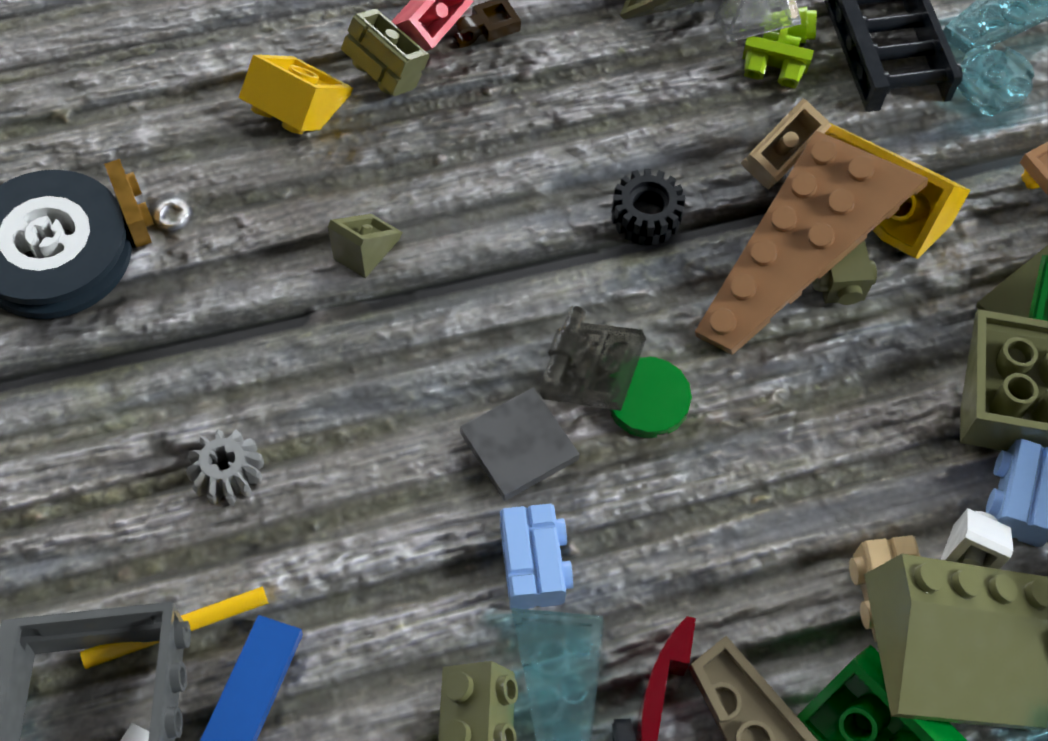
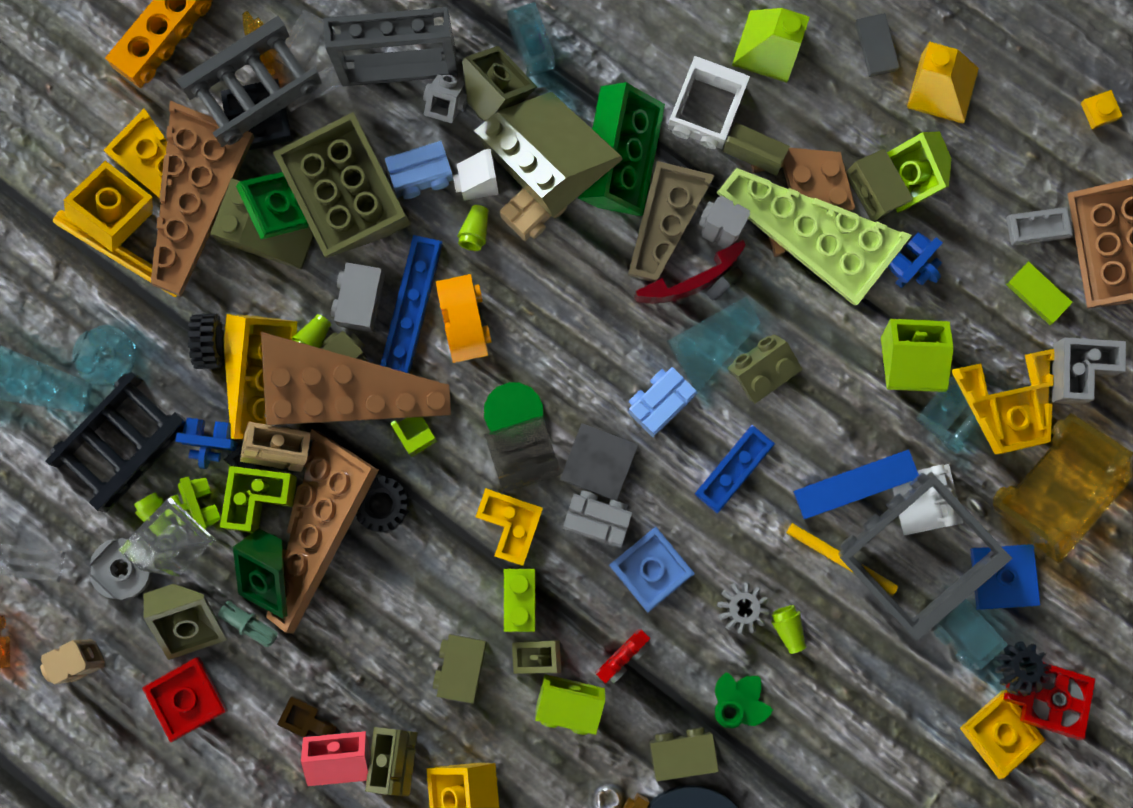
camera: 125 degrees left, 20 degrees up
none -> blue hips [175,418,238,469]
none -> black tyre [188,314,224,369]
none -> sand green axle [218,601,278,647]
none -> lime brick [220,466,297,533]
none -> dark green slope [233,528,288,619]
none -> medium nougat wing [266,429,379,634]
none -> lime cone [292,314,332,348]
none -> light grey brick [331,262,385,333]
none -> blue tile [380,235,443,374]
none -> lime panel [390,417,438,457]
none -> olive brick [433,634,487,704]
none -> light orange brick [436,274,492,363]
none -> lime cone [457,205,489,251]
none -> yellow plate [475,488,543,566]
none -> lime brick [504,569,536,632]
none -> lime brick [535,674,605,735]
none -> light grey brick [562,490,632,549]
none -> red piece [595,629,651,684]
none -> medium blue tile [609,527,695,613]
none -> olive brick [649,727,719,782]
none -> blue tile [694,425,775,514]
none -> green plate [714,672,773,729]
none -> lime cone [771,605,807,654]

